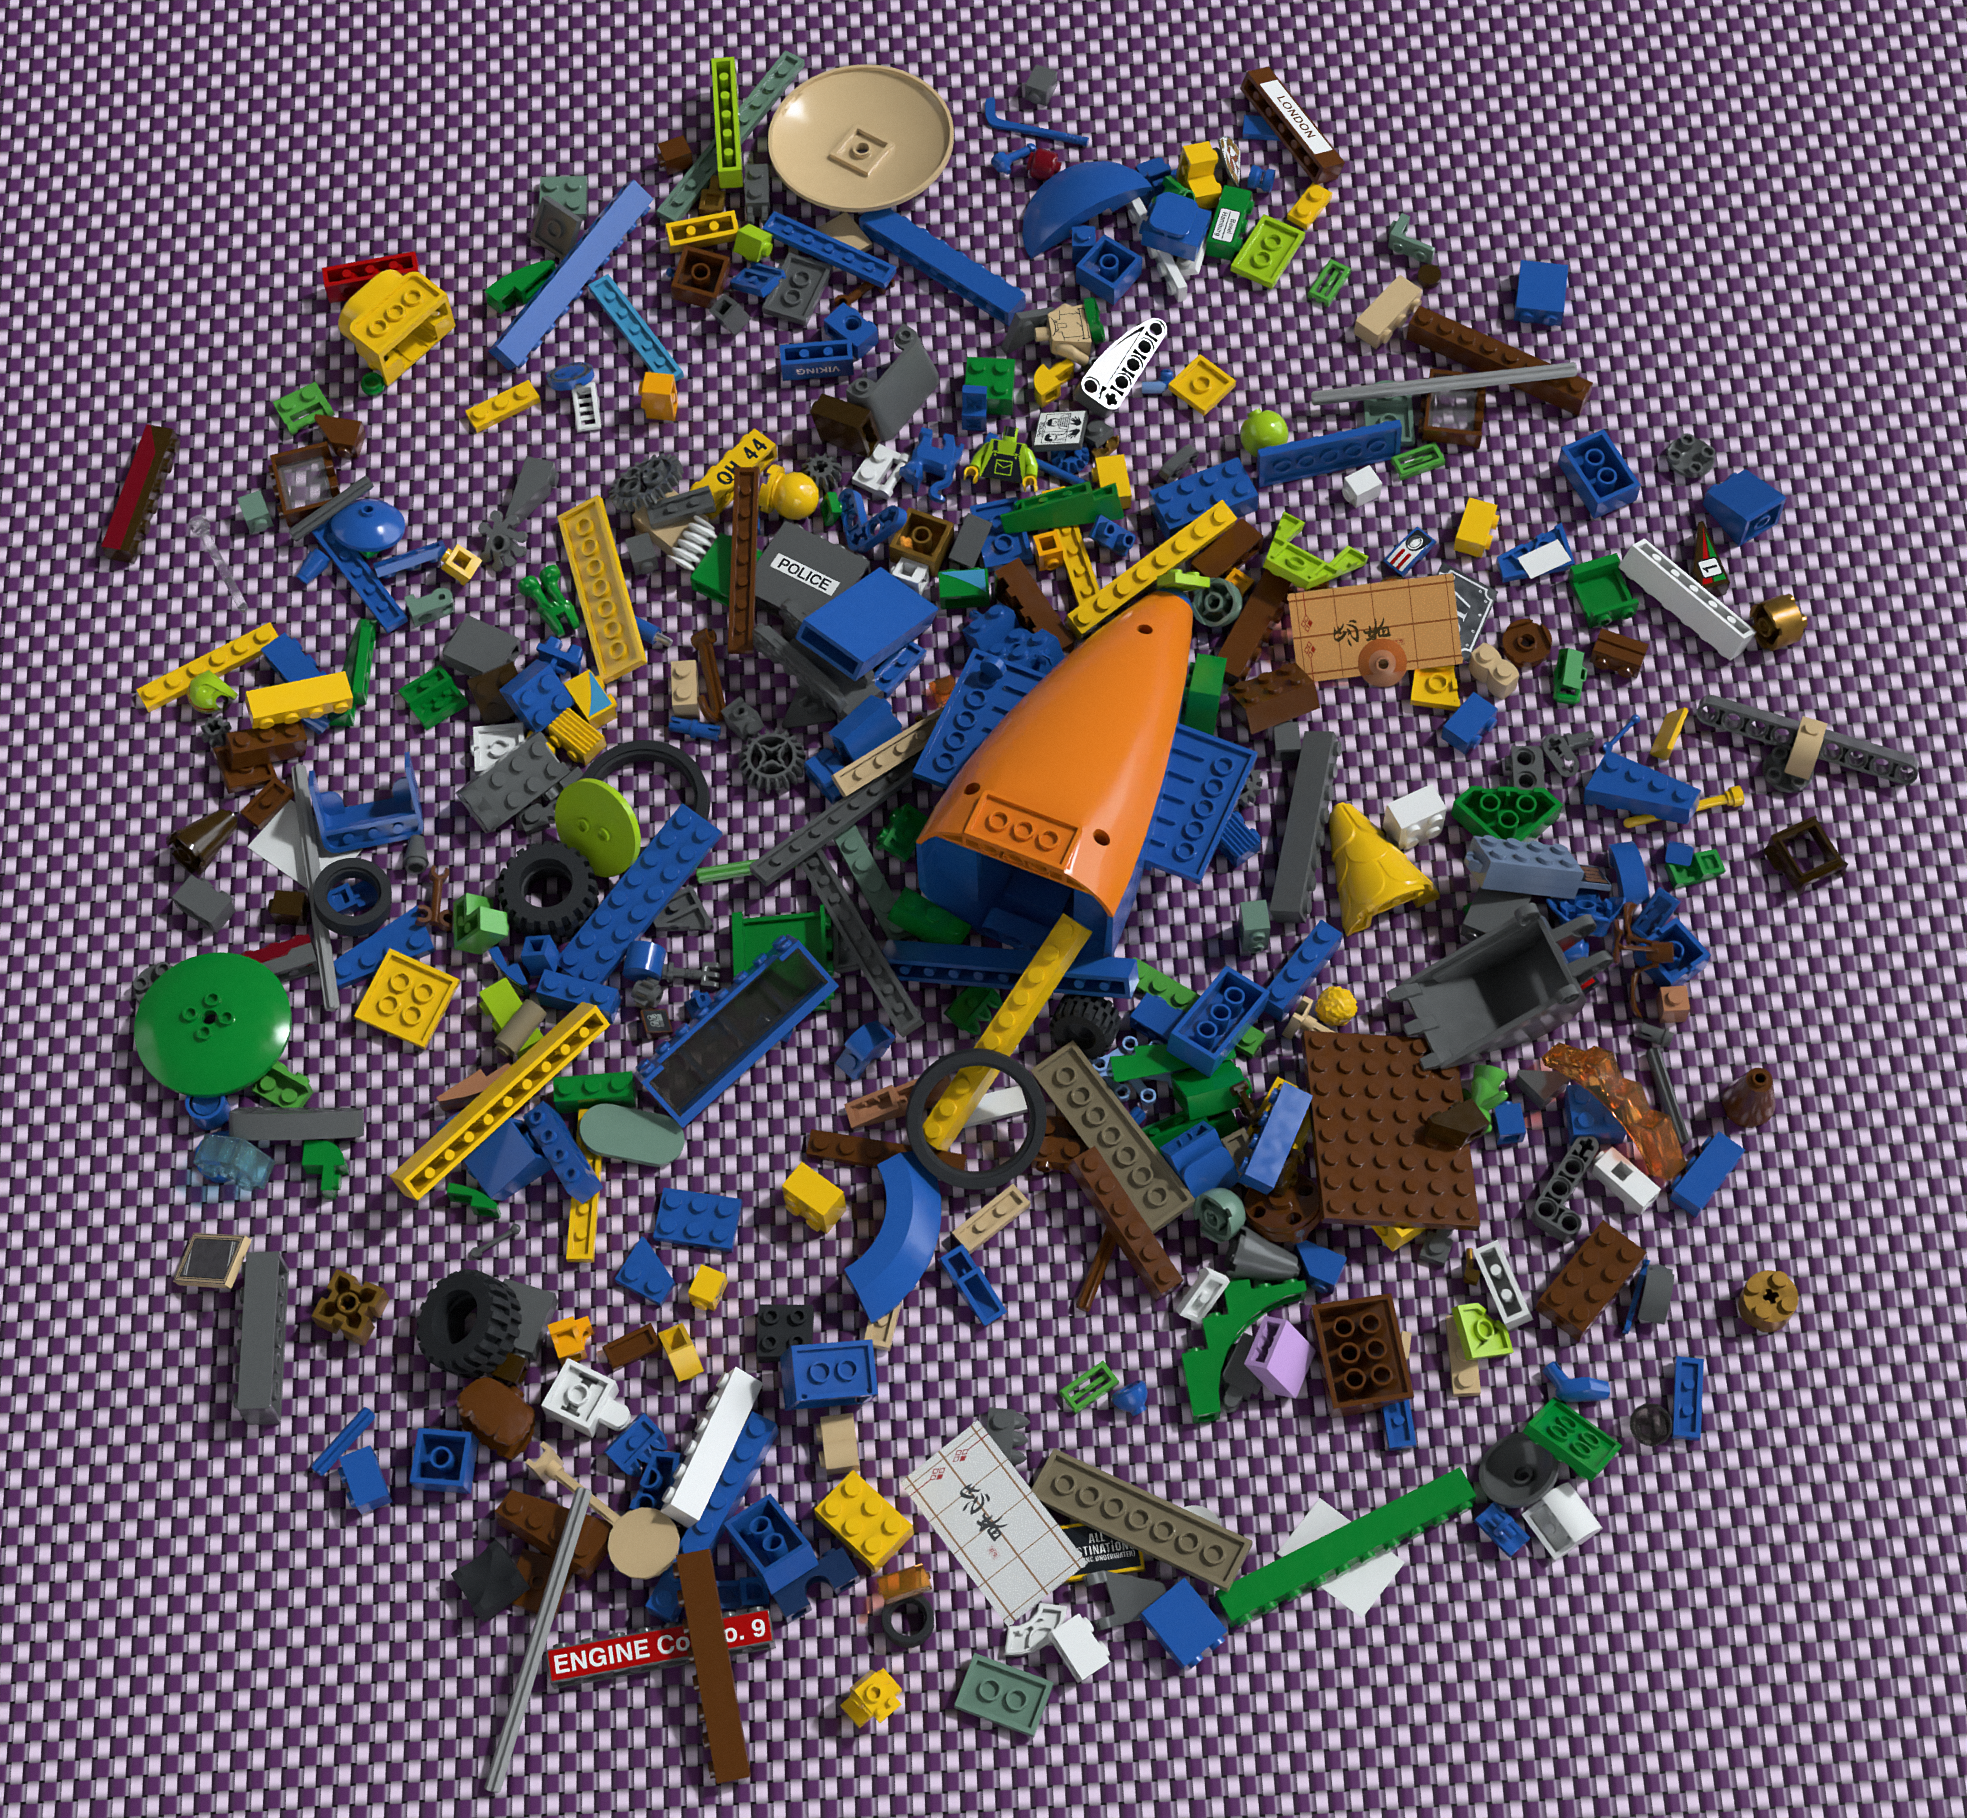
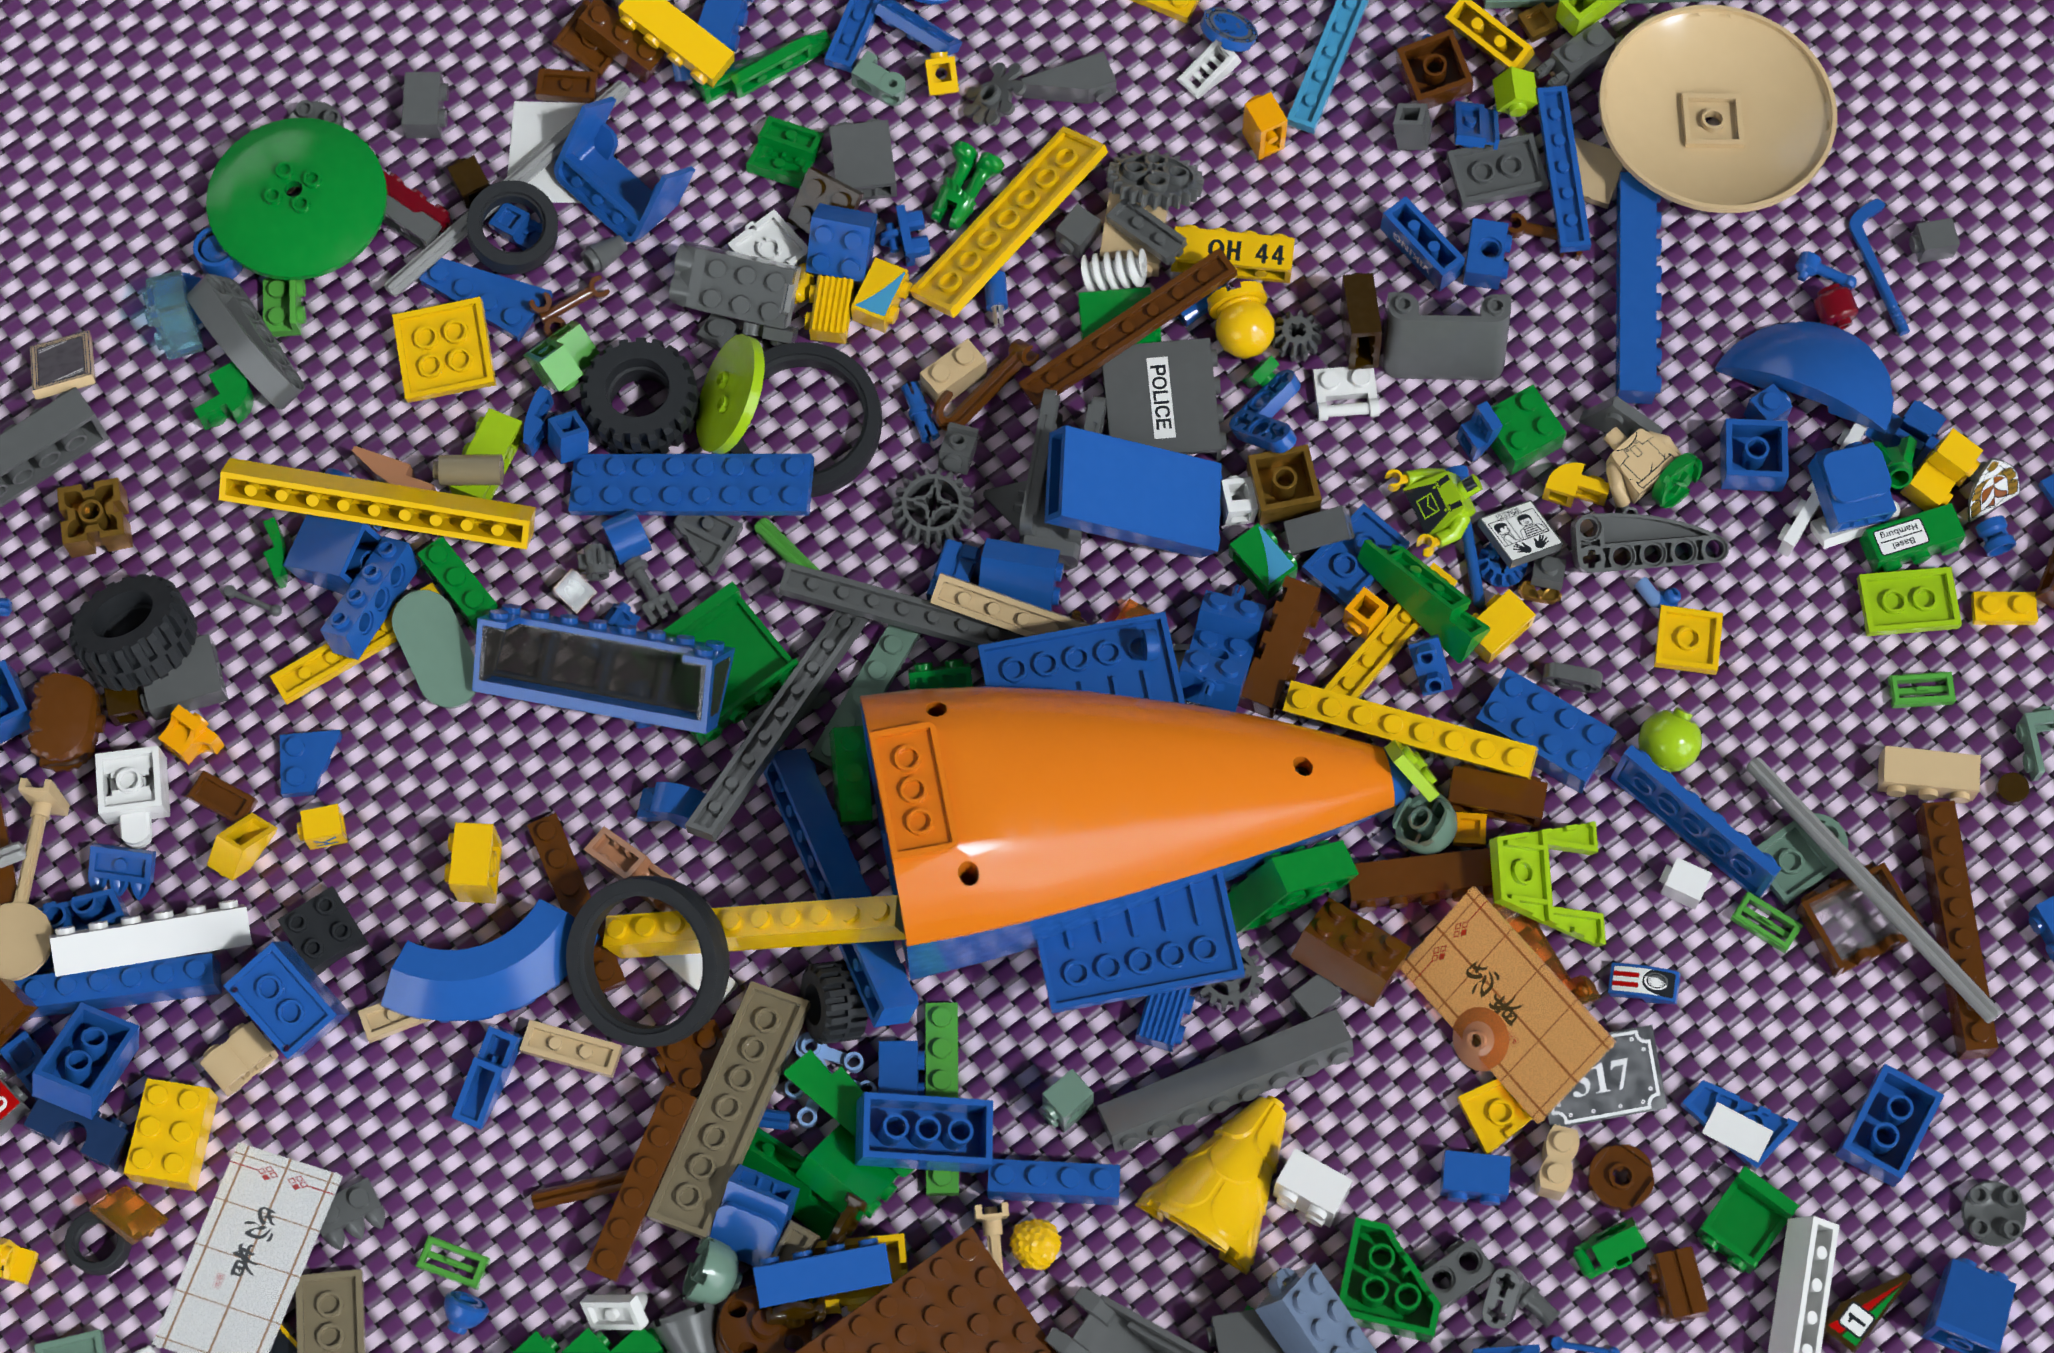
camera: 55 degrees right, 5 degrees up
dark brown cone [166,809,238,875] -> none
blue brick [536,969,621,1024] -> none
blue plate [653,1187,743,1252] -> none
blue hinge [874,641,927,699] -> none
blue animal [899,427,965,503] -> none
green plate [943,986,1002,1035] -> none
yellow brick [1453,497,1500,558] -> none

